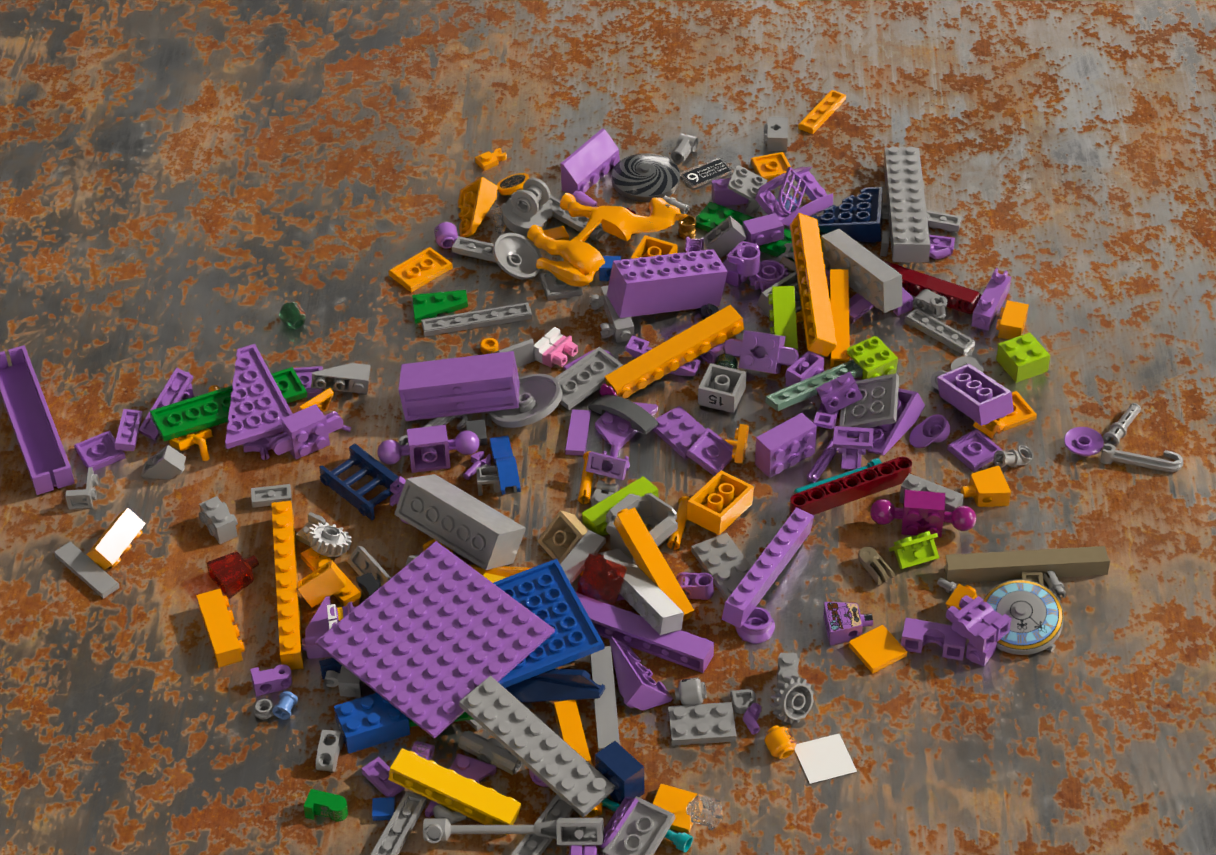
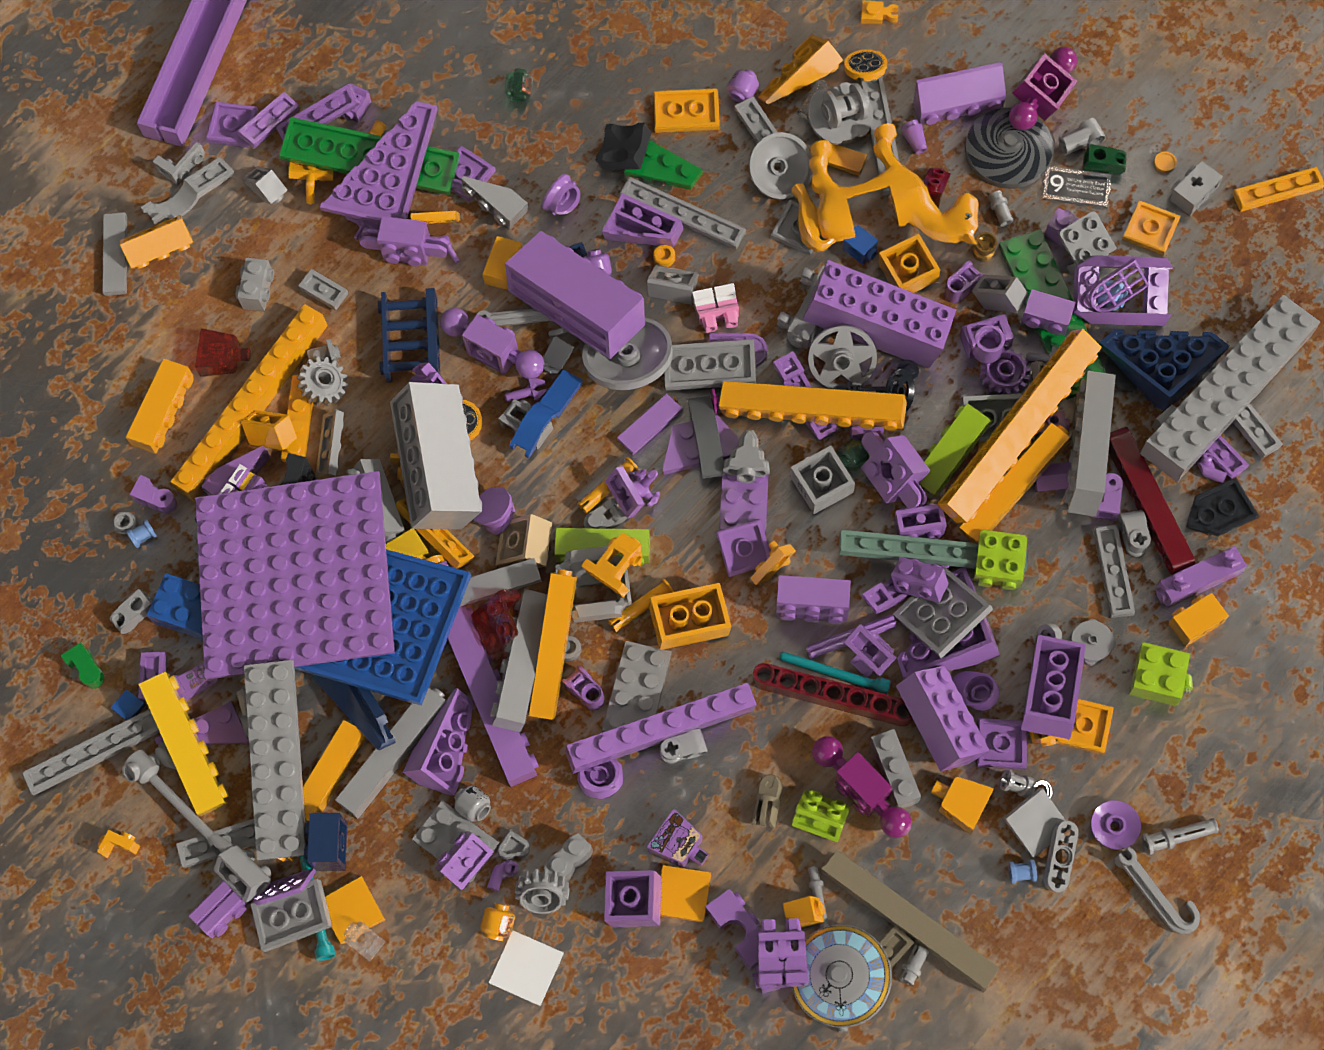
camera: 45 degrees right, 25 degrees up
none -> light grey piece [141,157,234,224]
none -> medium lavender bracket [435,831,494,890]
none -> medium lavender hat [474,487,515,535]
none -> light orange brick [482,236,523,290]
none -> medium lavender hat [541,174,580,215]
none -> light orange tile [581,533,642,598]
none -> black brick [595,122,651,170]
none -> medium lavender wedge [602,193,684,248]
none -> medium lavender brick [604,870,661,927]
none -> light grey piece [660,729,708,764]
none -> light grey rock [723,430,770,483]
none -> light grey wheel [808,325,877,389]
none -> medium lavender brick [896,666,989,772]
none -> light grey tile [1003,788,1067,858]
none -> medium blue bush [1008,859,1037,884]
none -> magenta brick [1009,47,1077,131]
none -> light grey beam [1043,821,1078,892]
none -> dark green leg [1082,144,1127,175]
none -> light orange piece [1154,152,1177,173]
none -> black tile [1186,477,1260,537]

